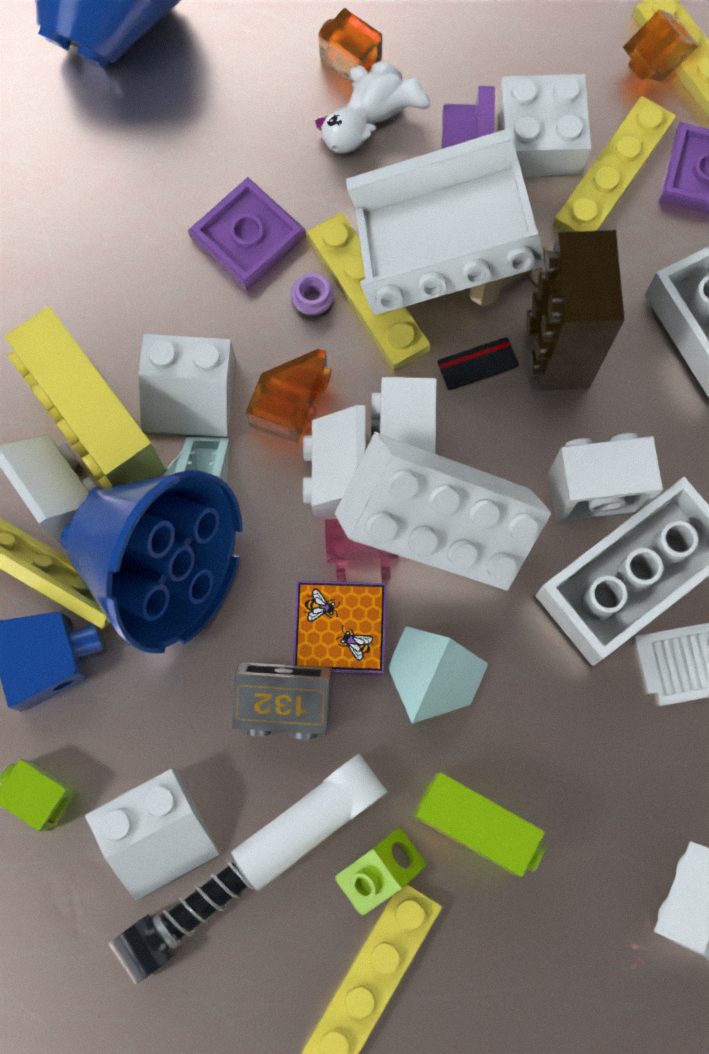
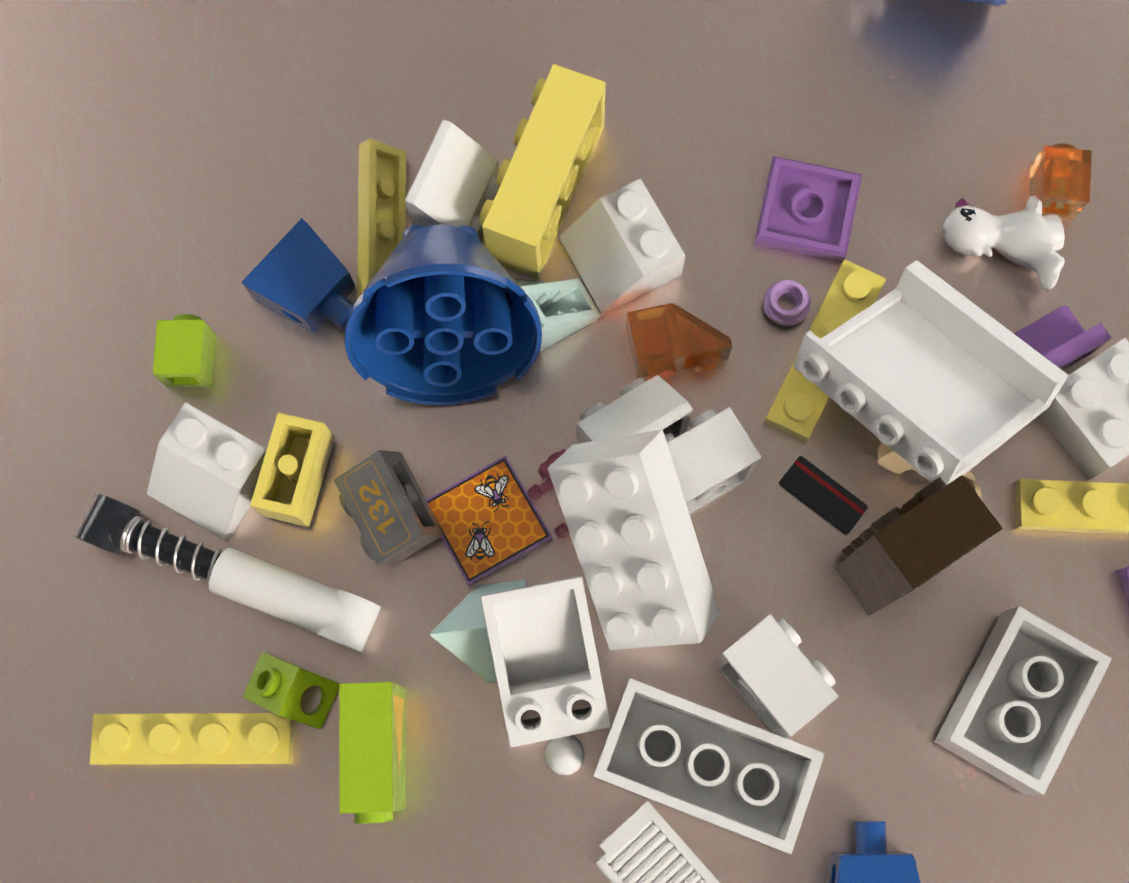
camera: 60 degrees right, 0 degrees up
none -> light yellow brick [250,412,335,527]
none -> white slope [481,576,611,775]

